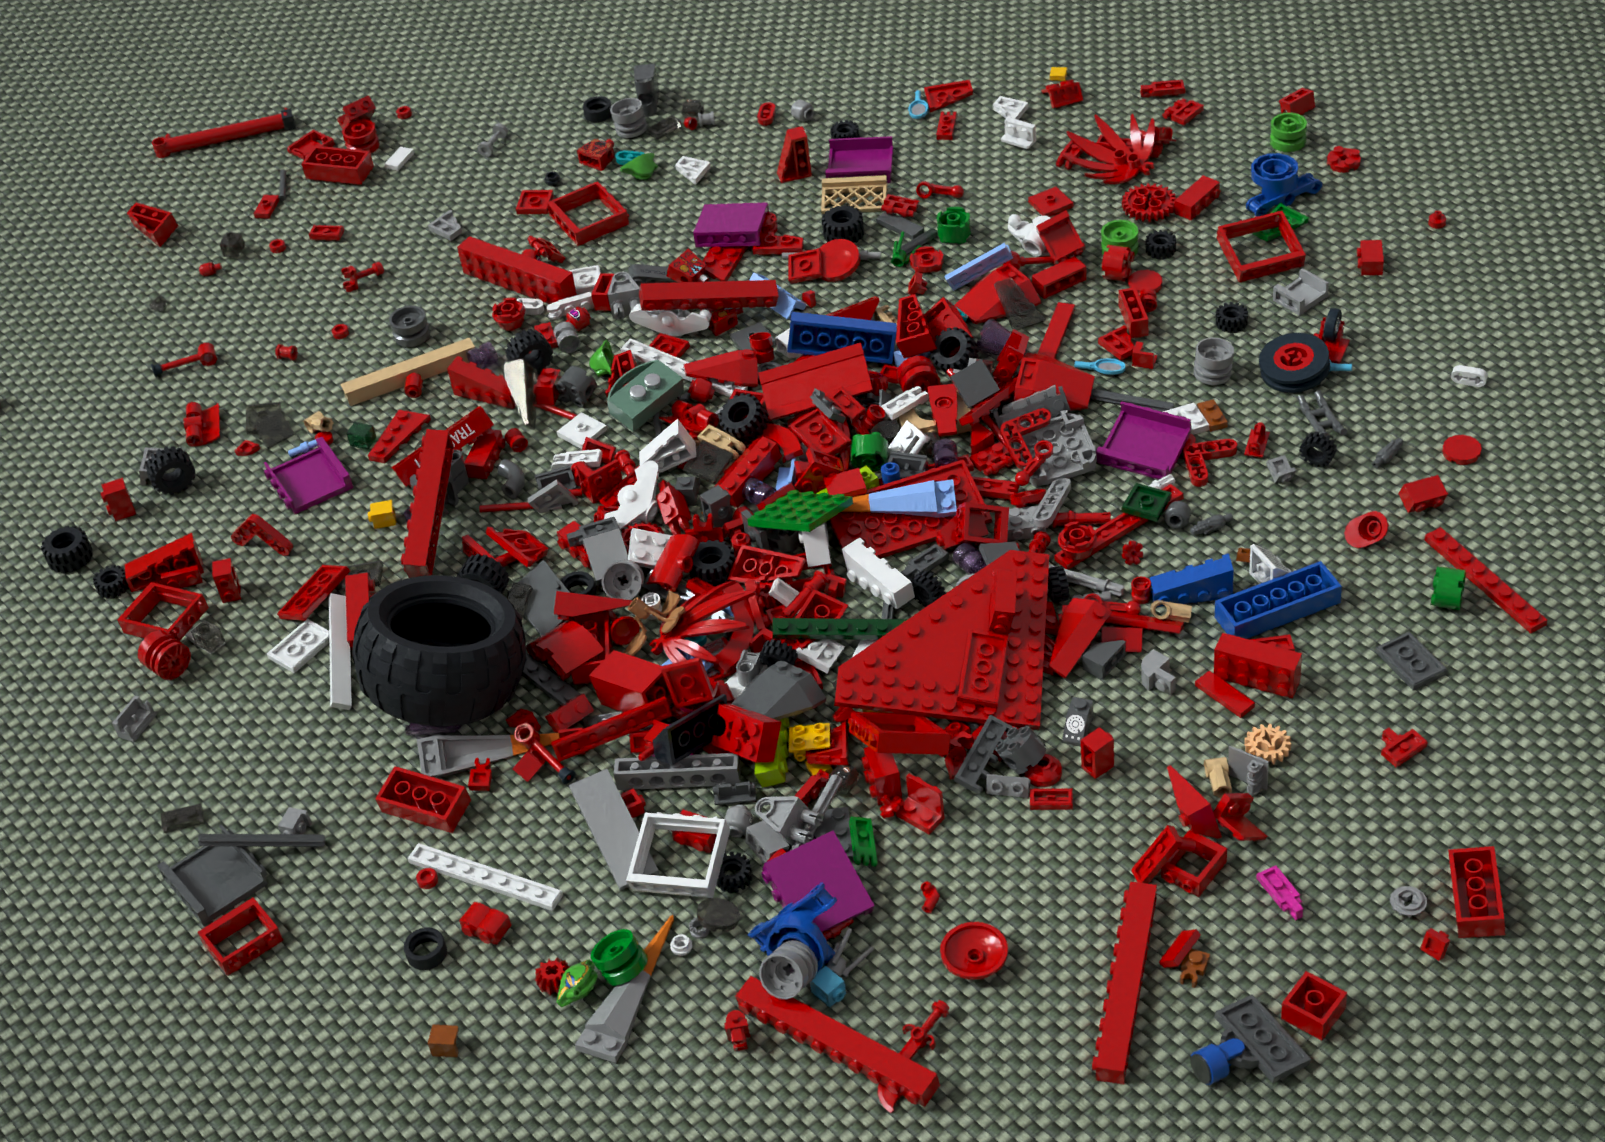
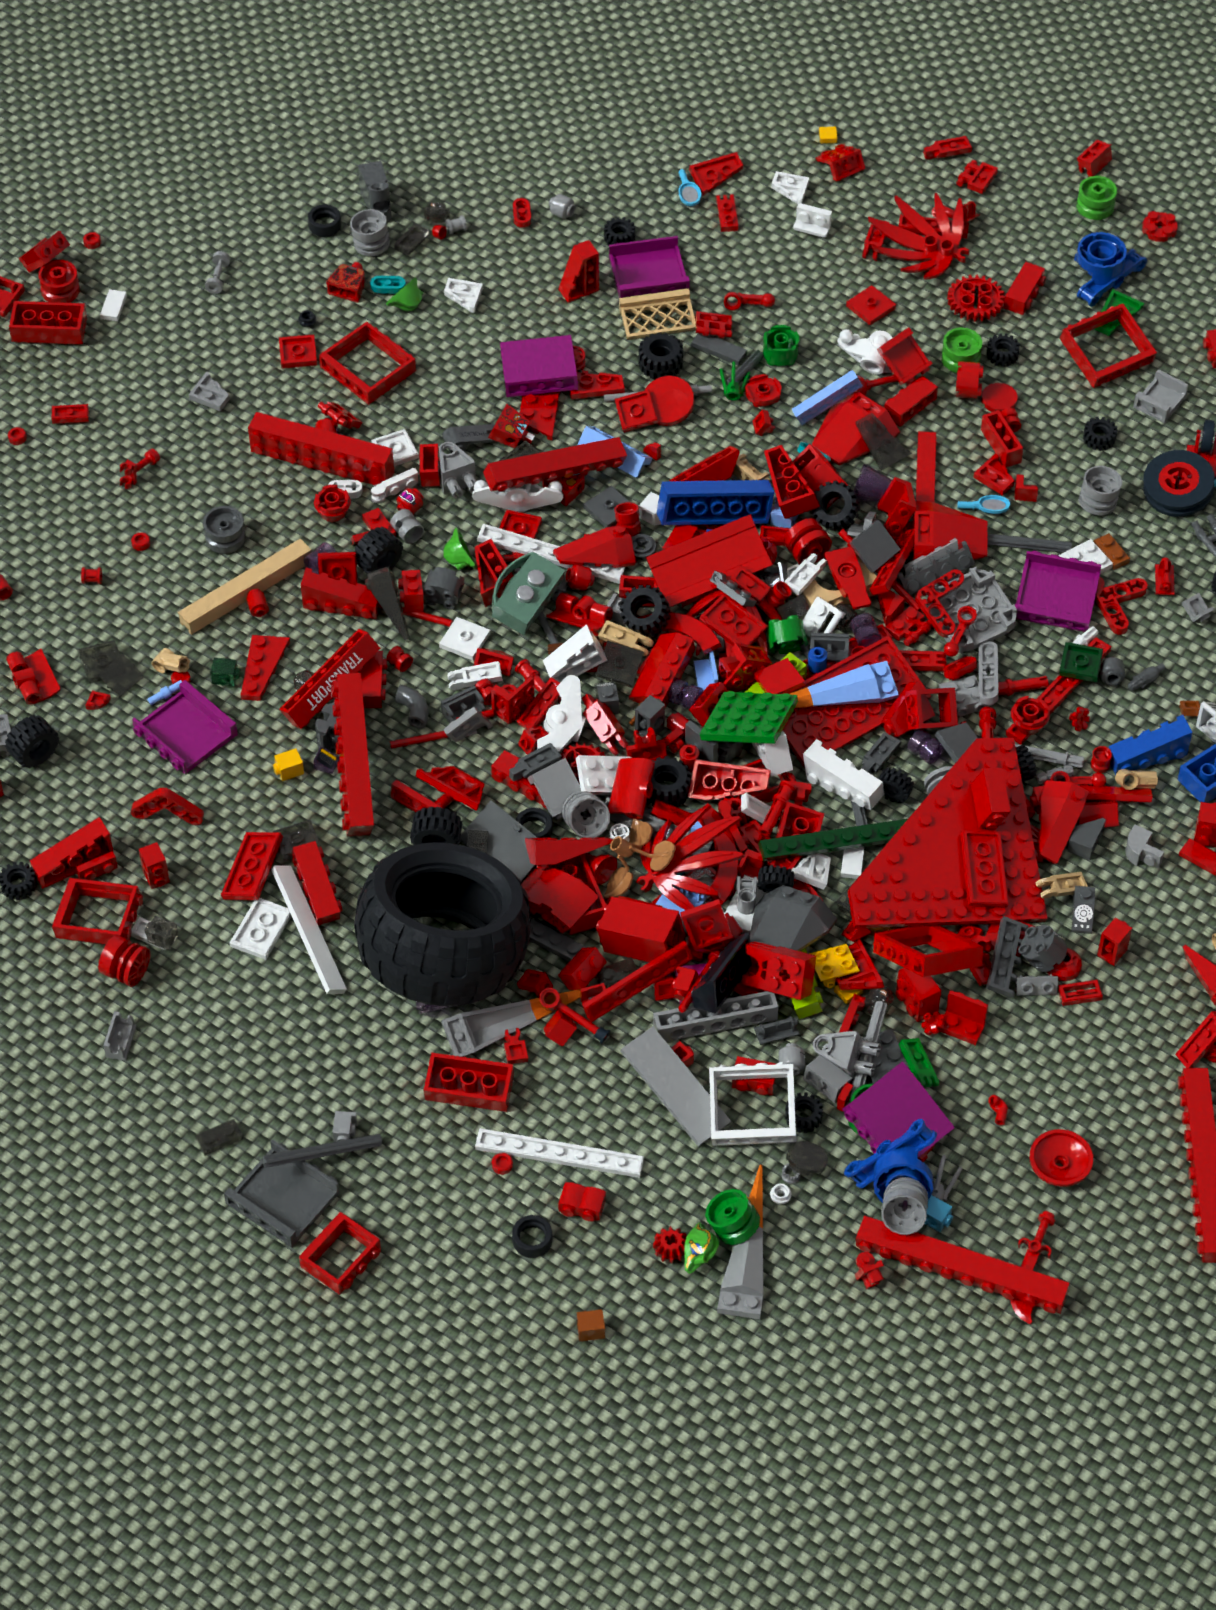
camera: 20 degrees left, 10 degrees up
none -> red tile [318,552,358,585]
none -> tan hinge [1036,872,1088,899]

